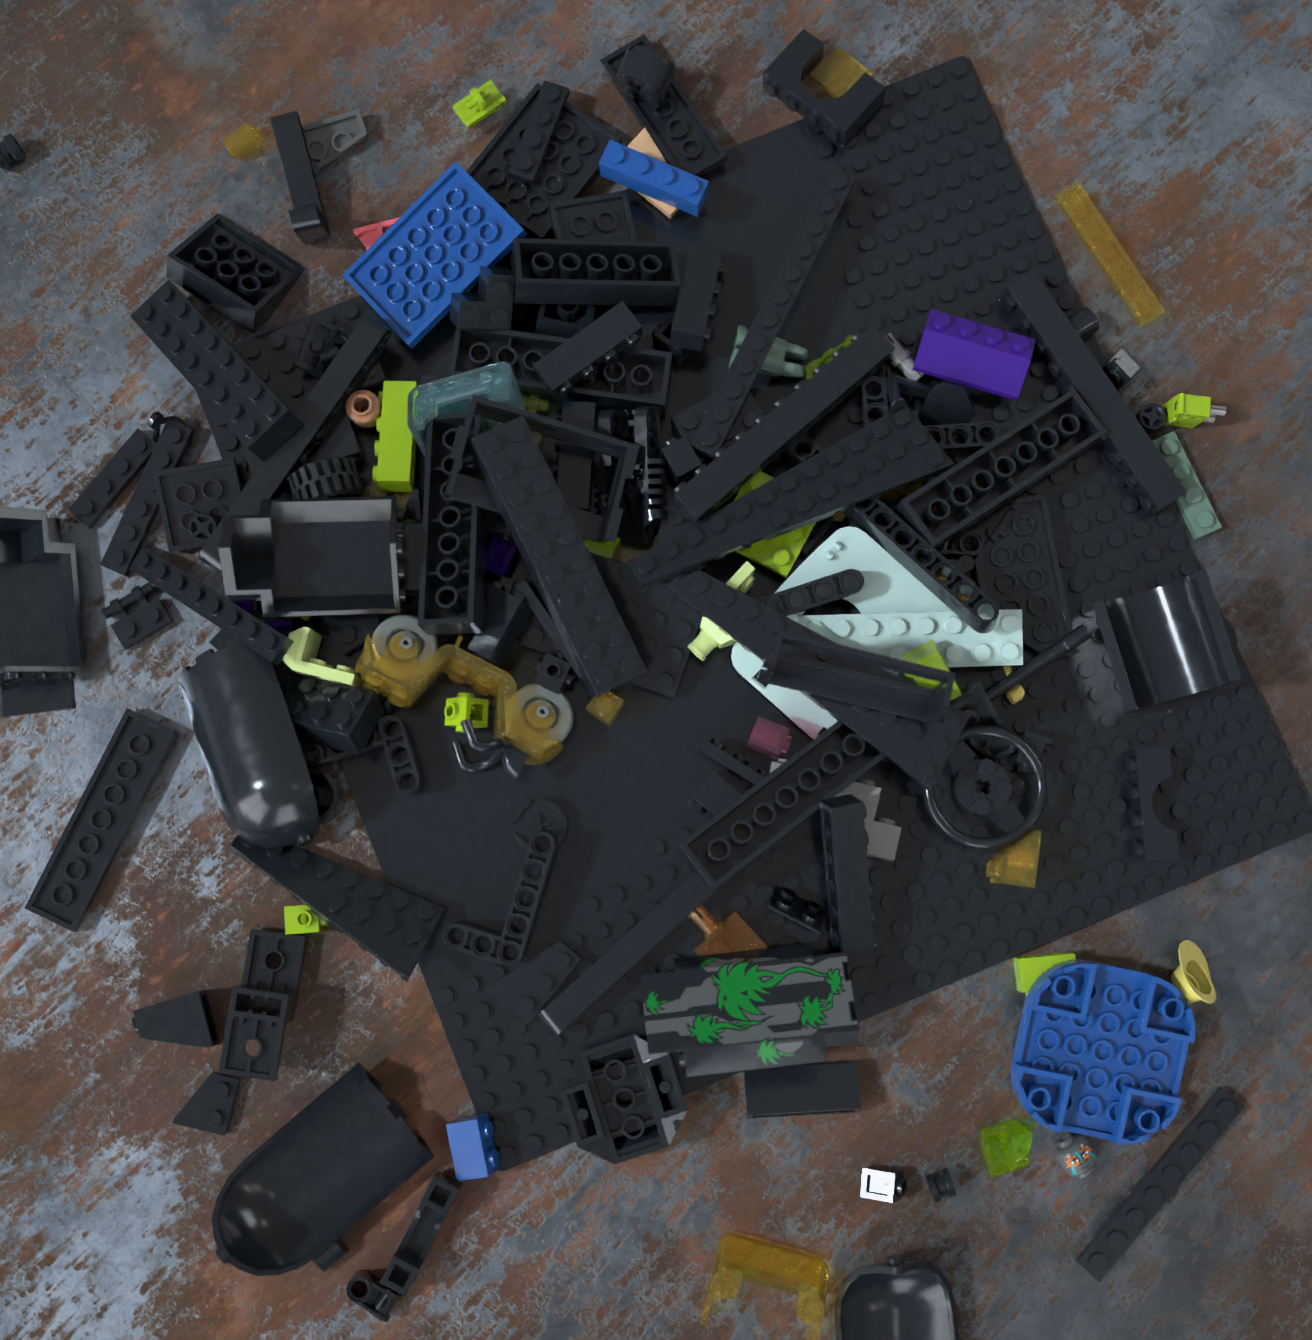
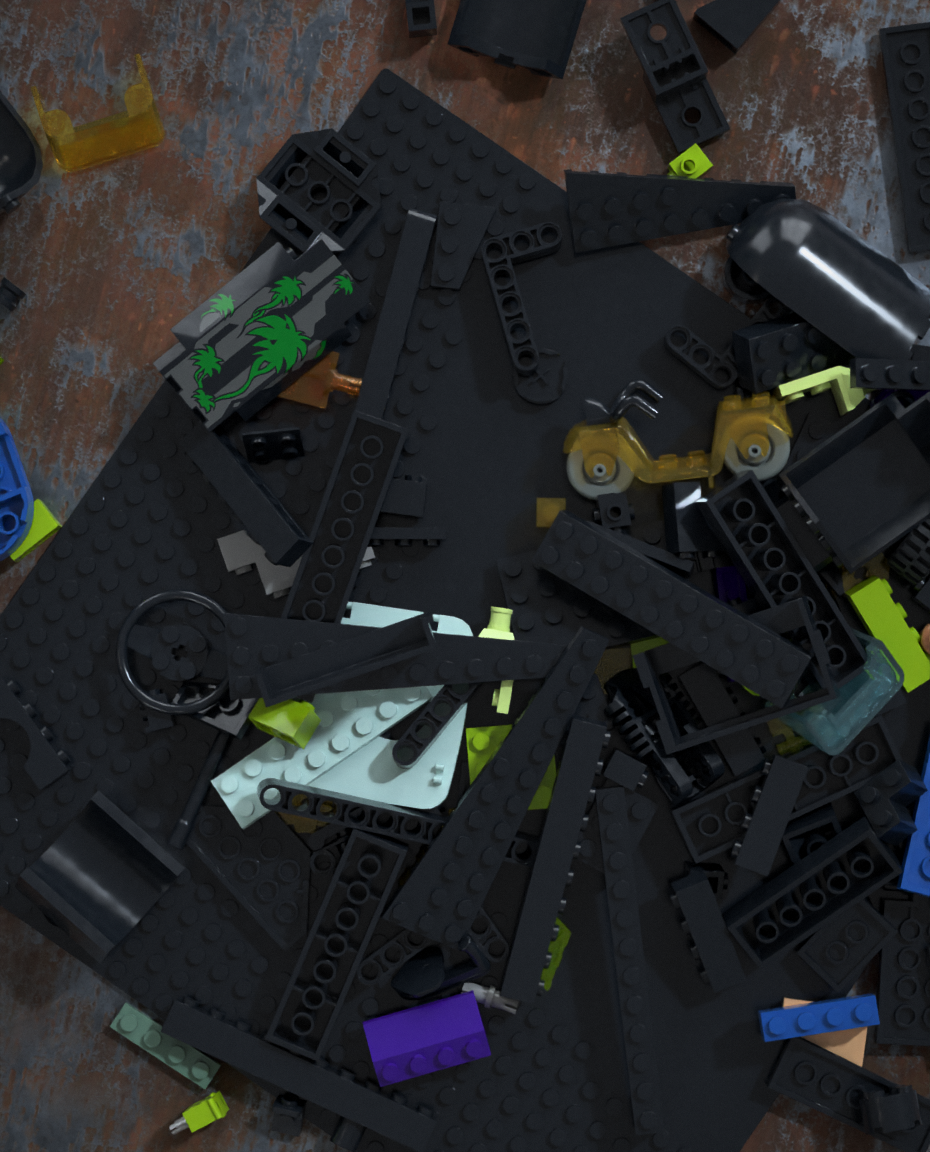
camera: 145 degrees right, 5 degrees up
lime brick [444,693,489,733] -> none
brick [446,1113,500,1181] -> none
sand green piece [728,325,808,377] -> none
black brick [744,1062,861,1119] -> none
clear pink brick [746,716,792,759] -> none
bracket [860,1167,907,1203] -> none
clear yellow slope [987,830,1042,888] -> none
light yellow hand [1003,665,1024,705] -> none
black wheel [1135,403,1166,435] -> none

